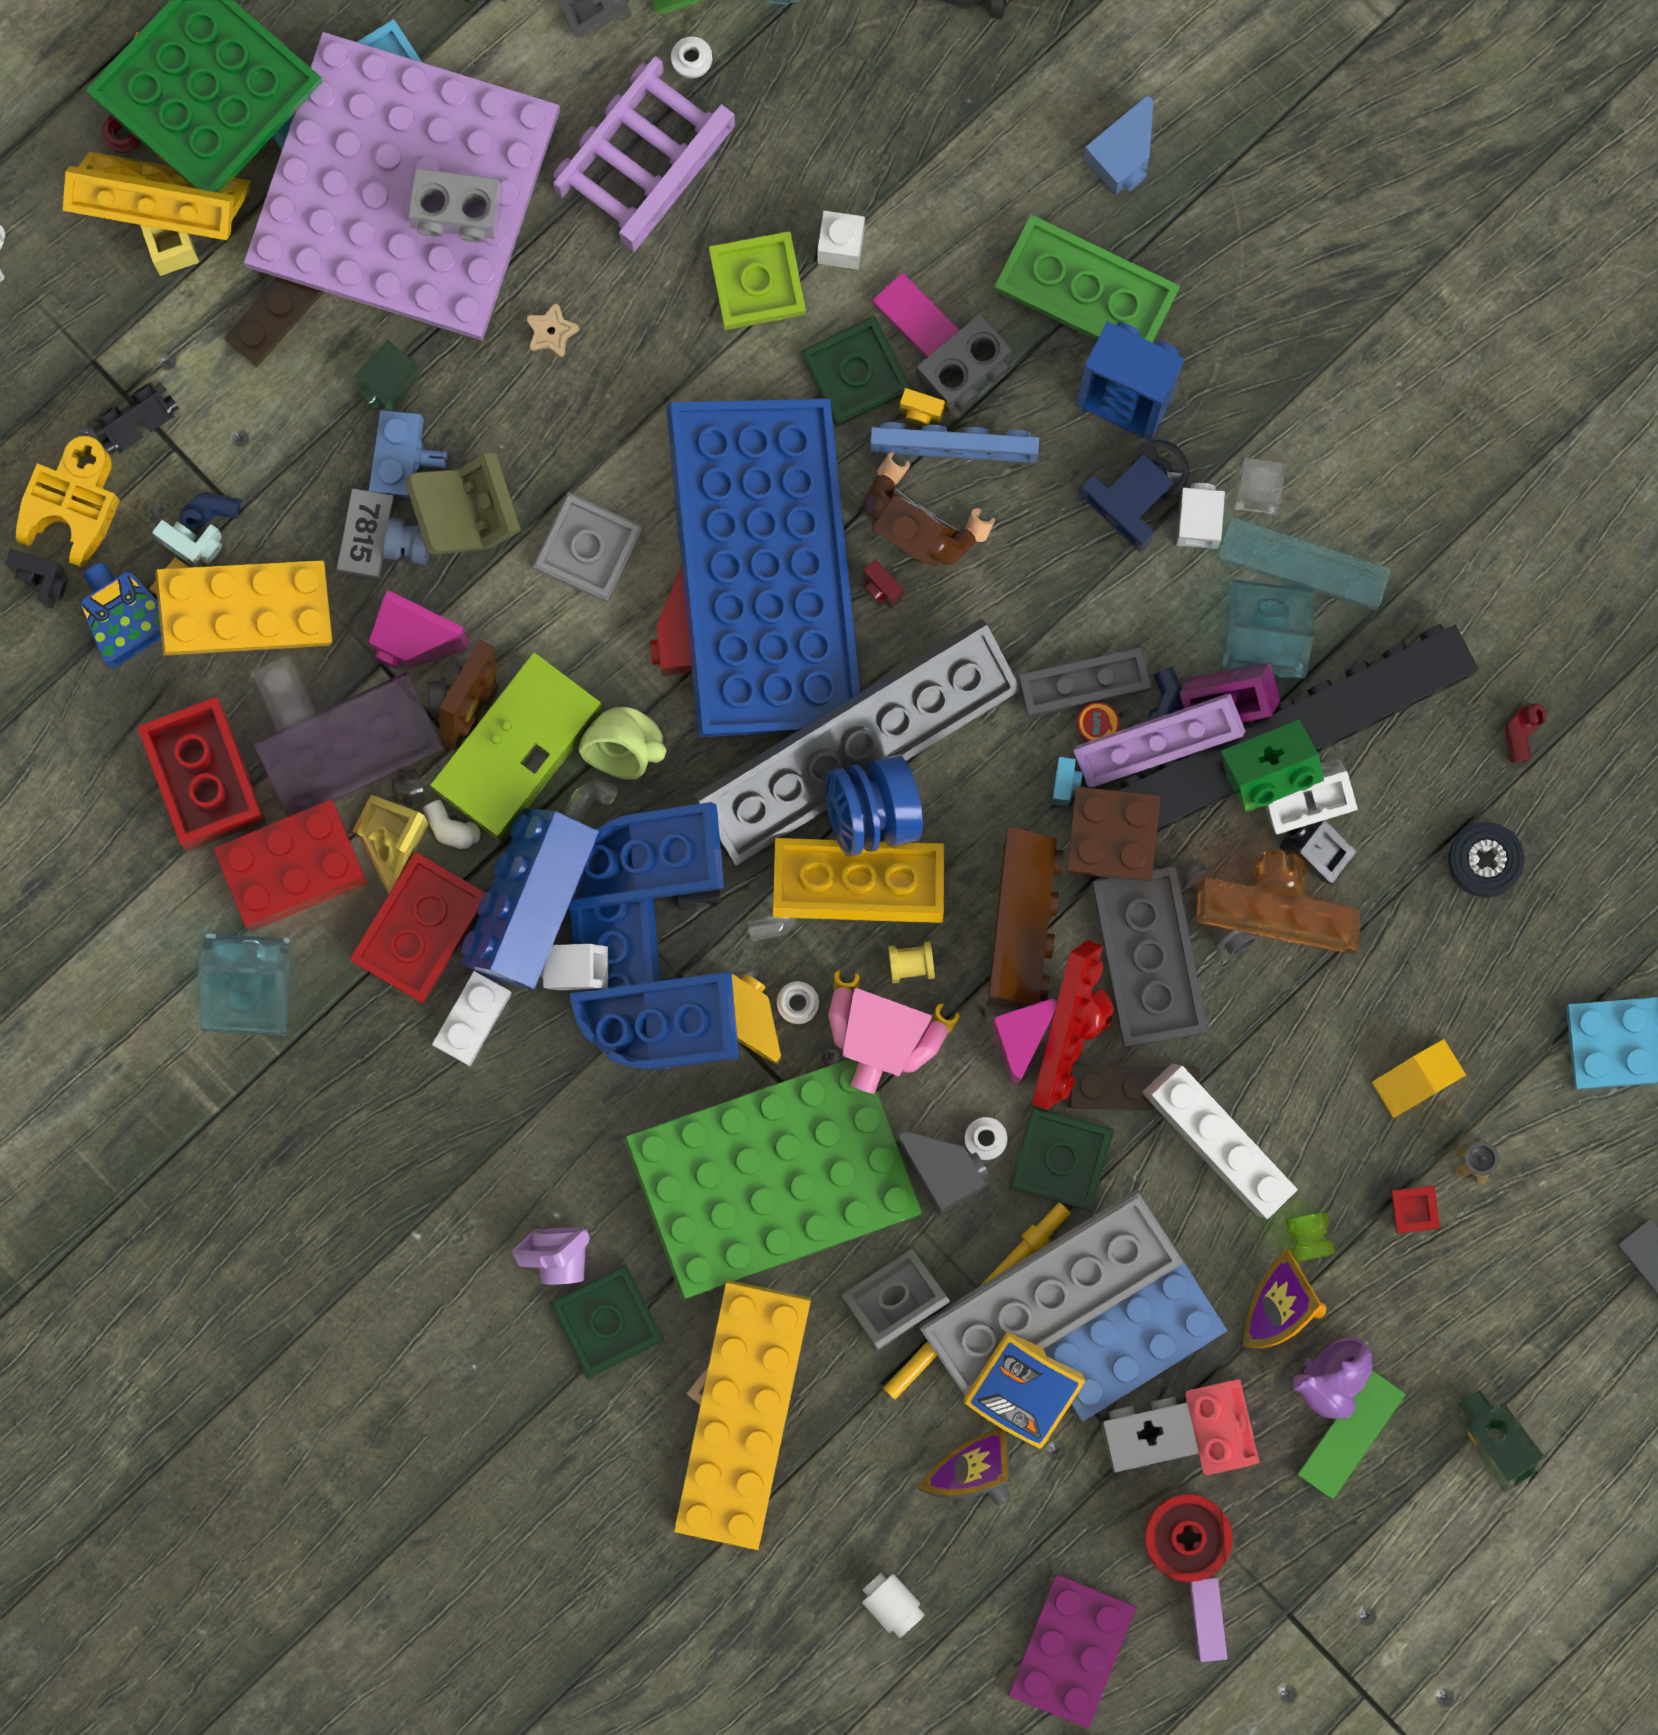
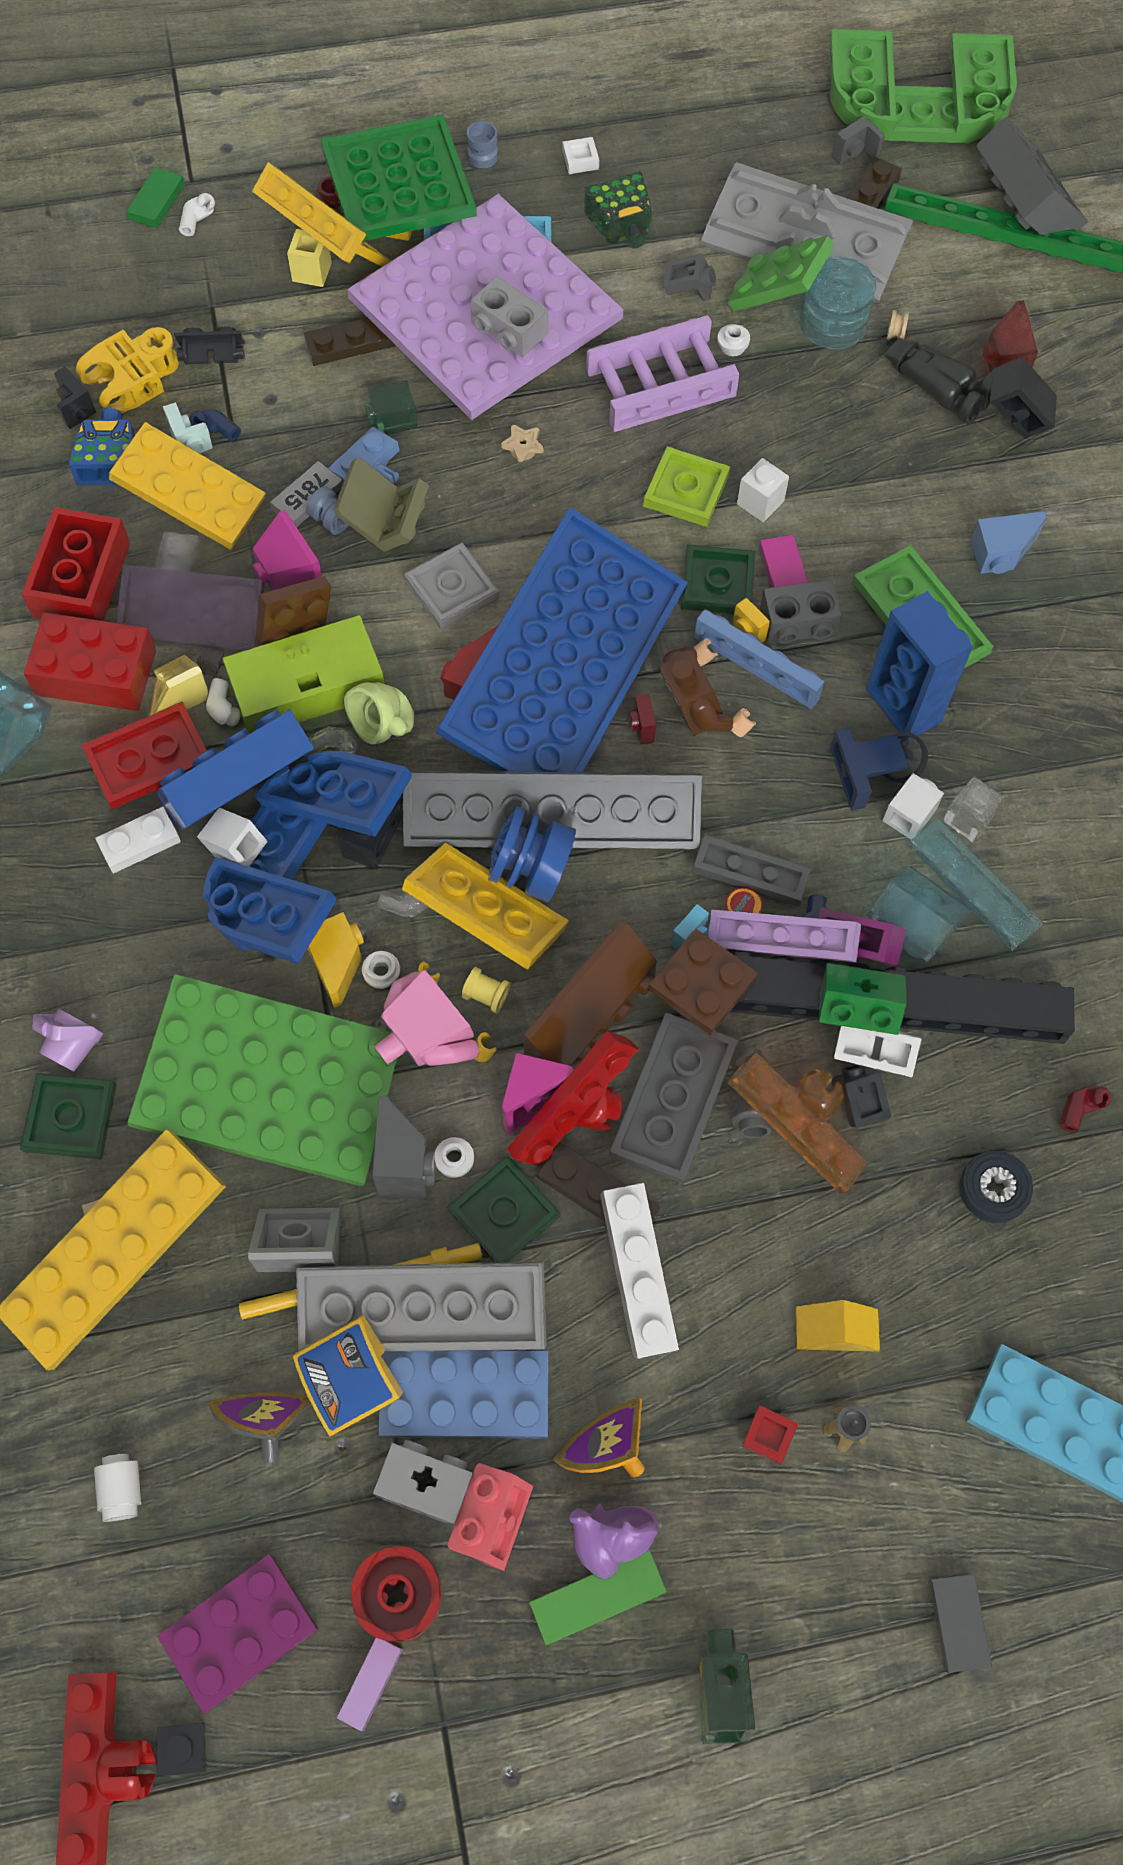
camera: 30 degrees right, 15 degrees down
clear neon green wheel [1285,1212,1336,1262] -> none

